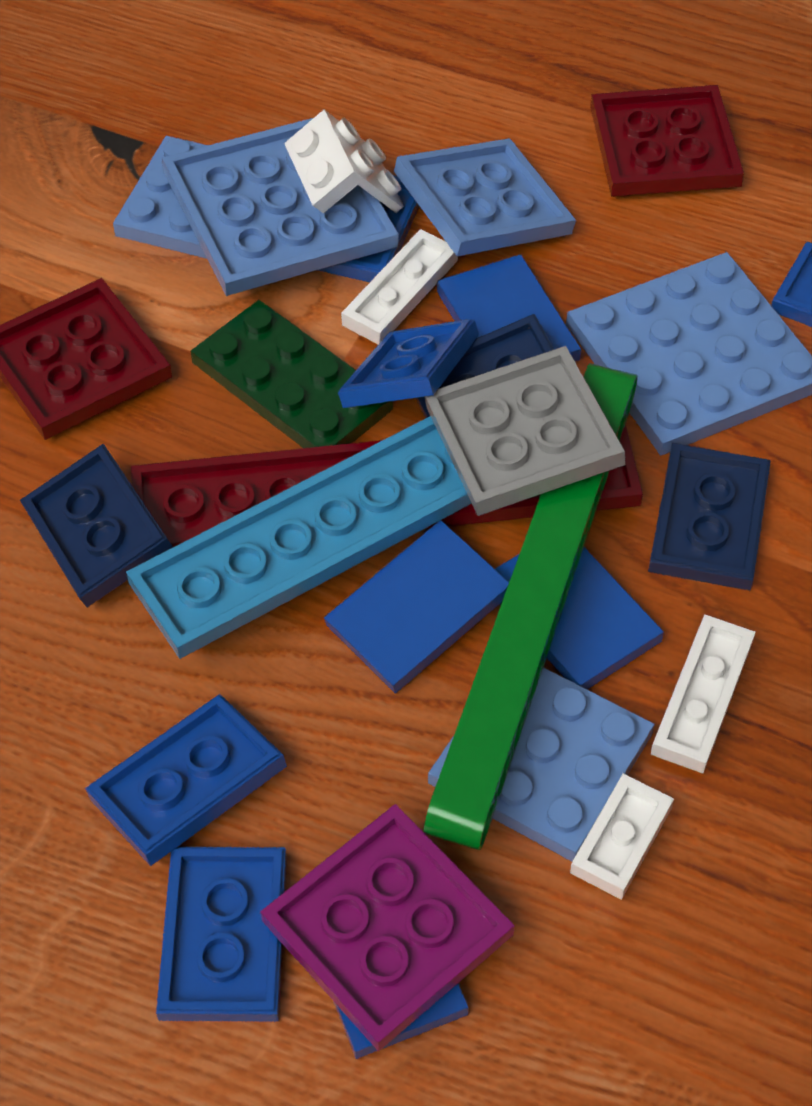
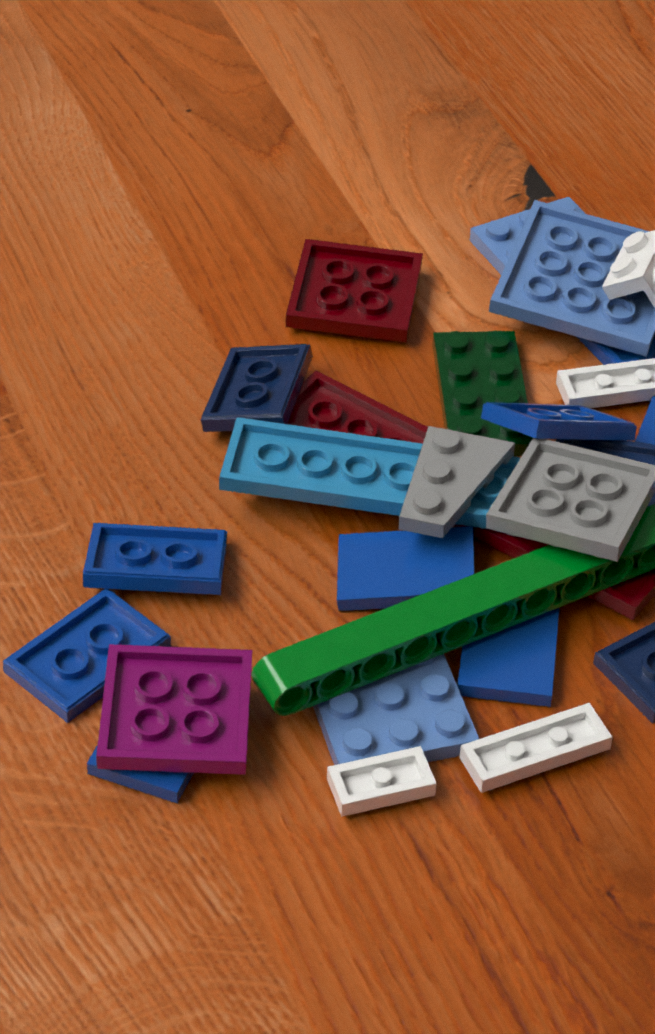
camera: 40 degrees right, 10 degrees down
none -> light grey wing [398,426,515,538]

